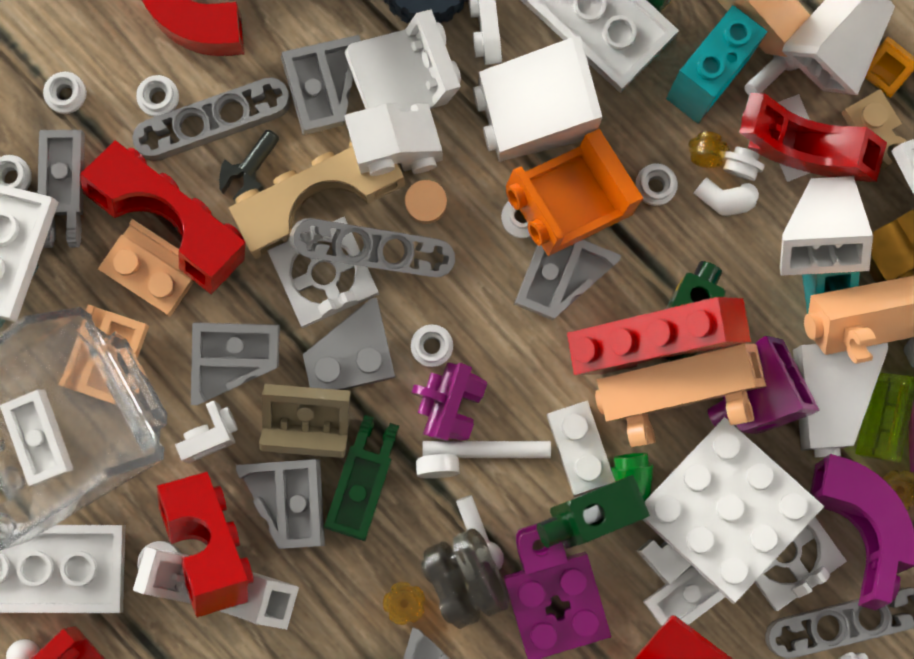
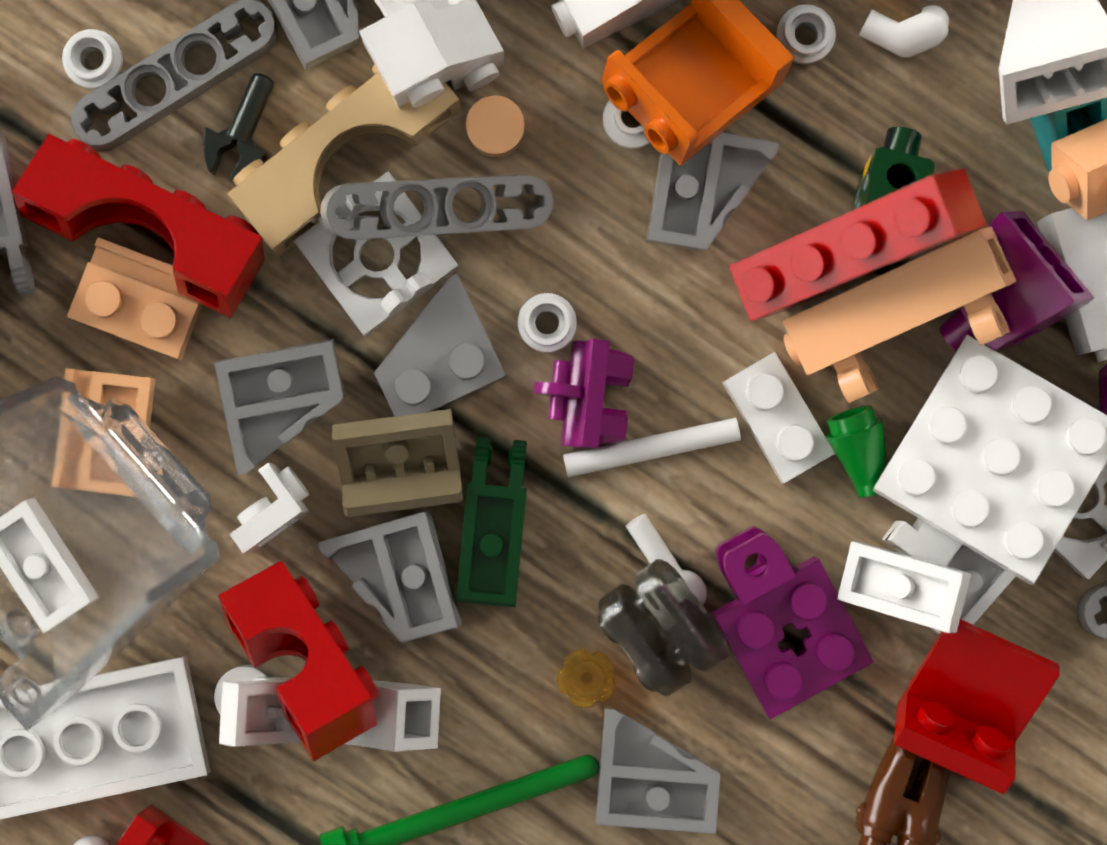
camera: 15 degrees left, 5 degrees up
white tile [416,454,460,478] -> none
dark green torso [537,475,650,549] -> none
none -> white plate [837,541,972,633]

